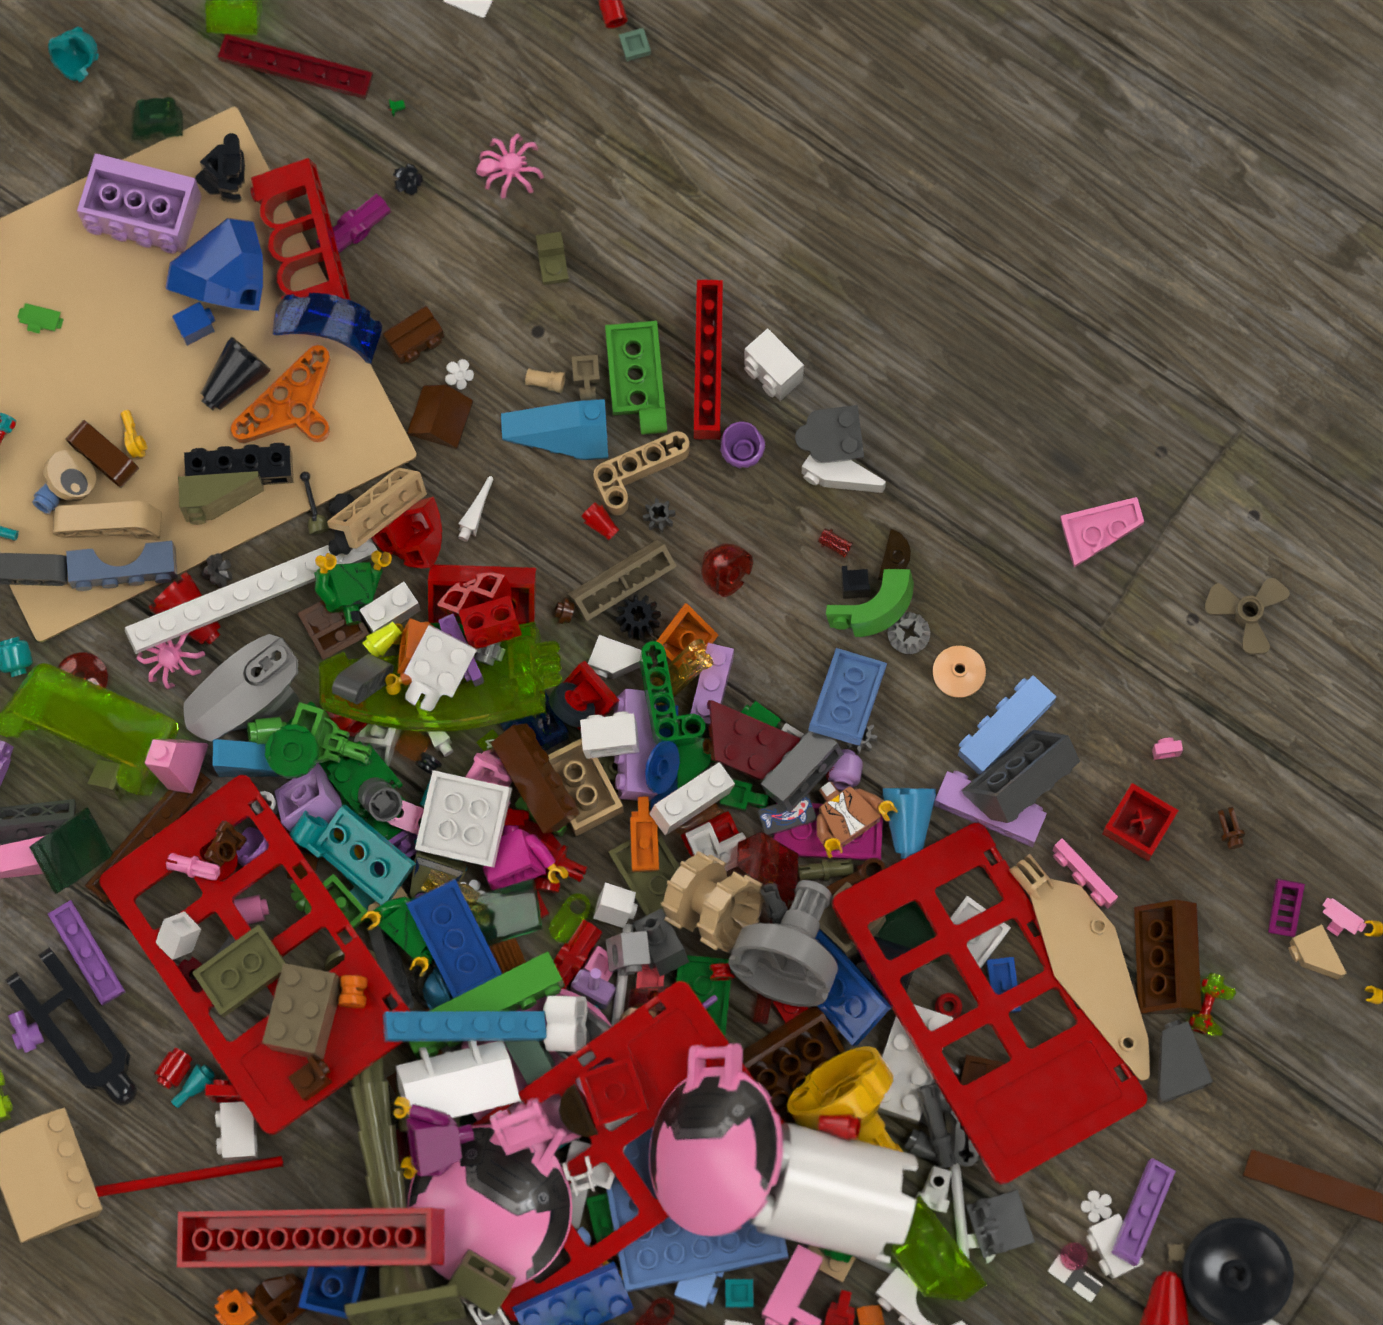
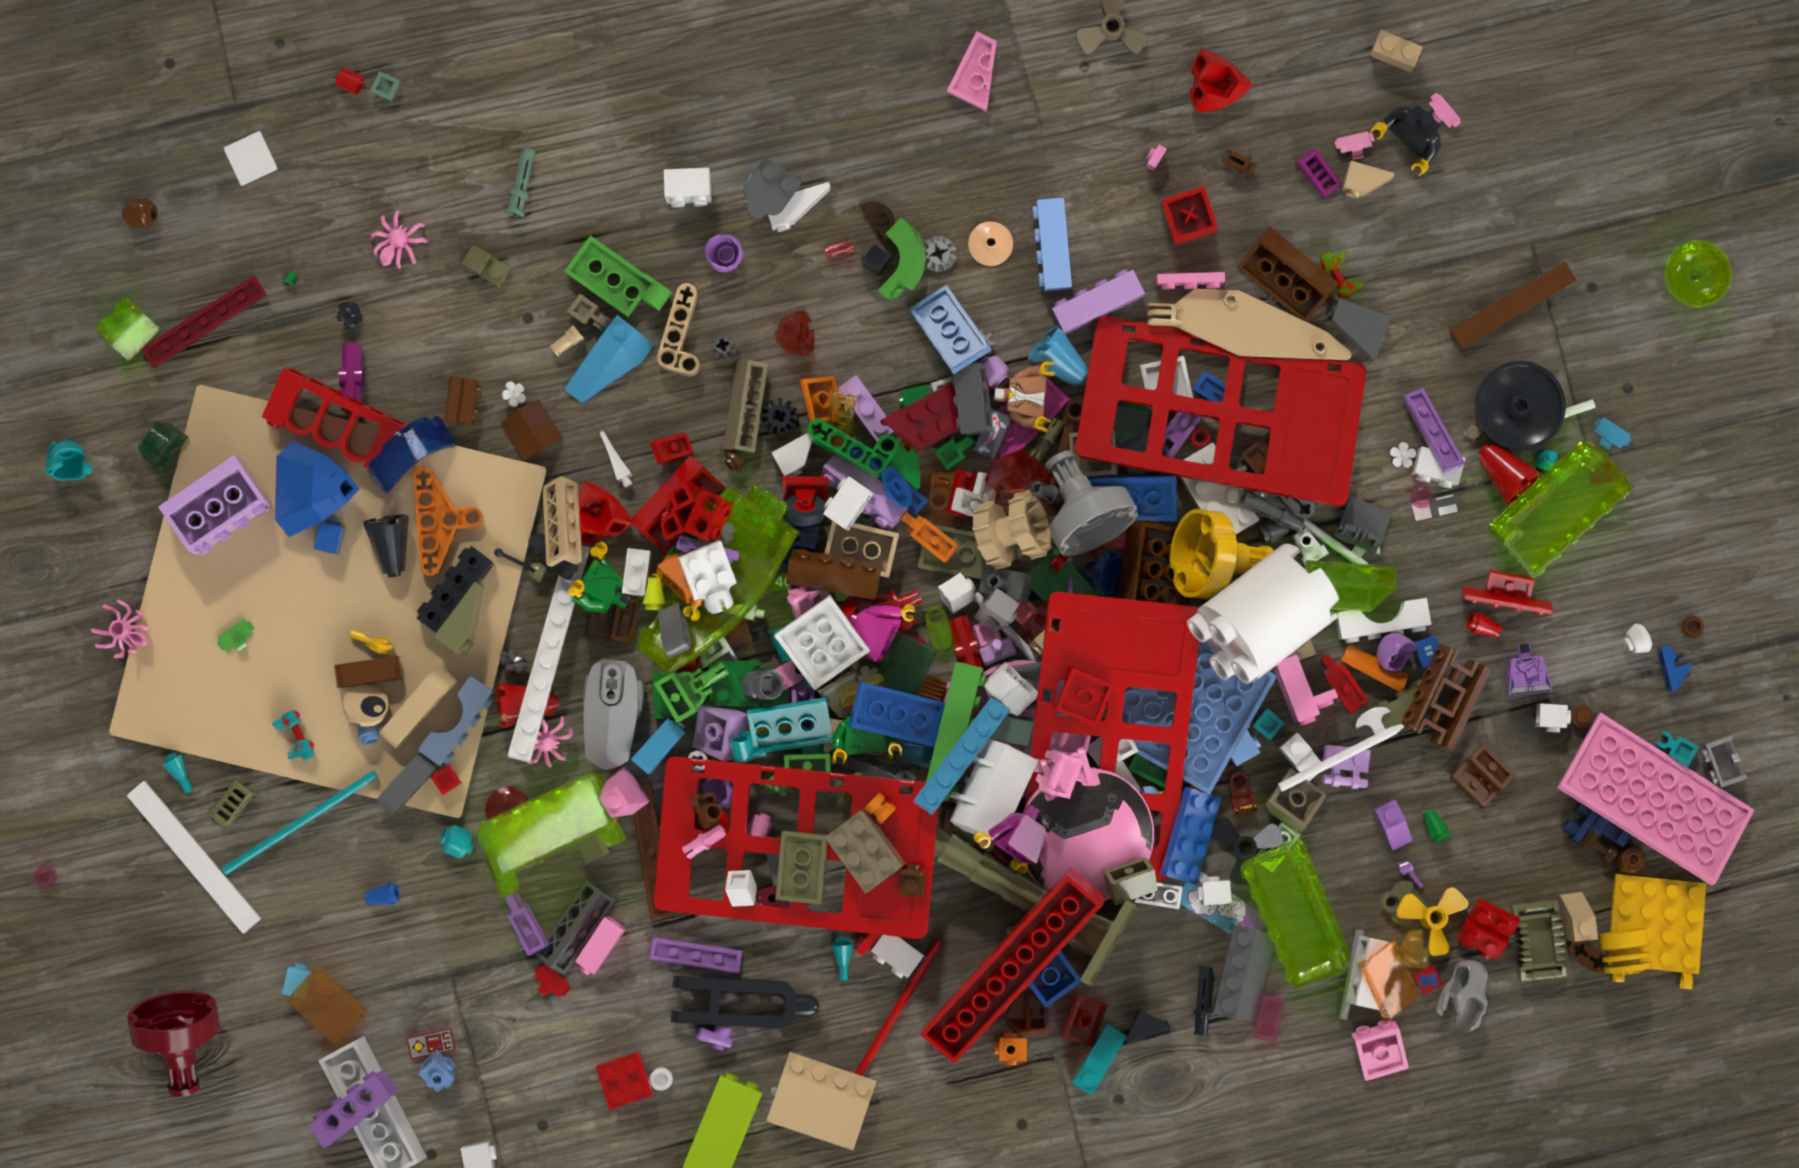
camera: 55 degrees left, 10 degrees up
clear green piece [29,807,113,894] -> none
red brick [154,1047,193,1090] -> none
black piece [195,133,245,203] -> none
bright green brick [247,717,287,744] -> none
green tile [265,724,319,779] -> none
dark brown plate [559,1084,599,1137] -> none
white piece [562,1156,597,1197] -> none
red cone [581,502,620,541] -> none
bright pink dish [649,1043,783,1236] -> none
white brick [650,762,735,836] -> none
red brick [694,280,723,440] -> none
red cone [818,1114,861,1141] -> none
dark grey slope [962,730,1080,823] -> none
none -> red plate [430,764,462,796]
none -> sand green pin [504,148,536,217]
none -> red slope [650,432,694,466]
none -> clear blue plant [1084,552,1122,597]
none -> medium lavender plate [1163,412,1202,458]
none -> red brick [1189,48,1253,112]

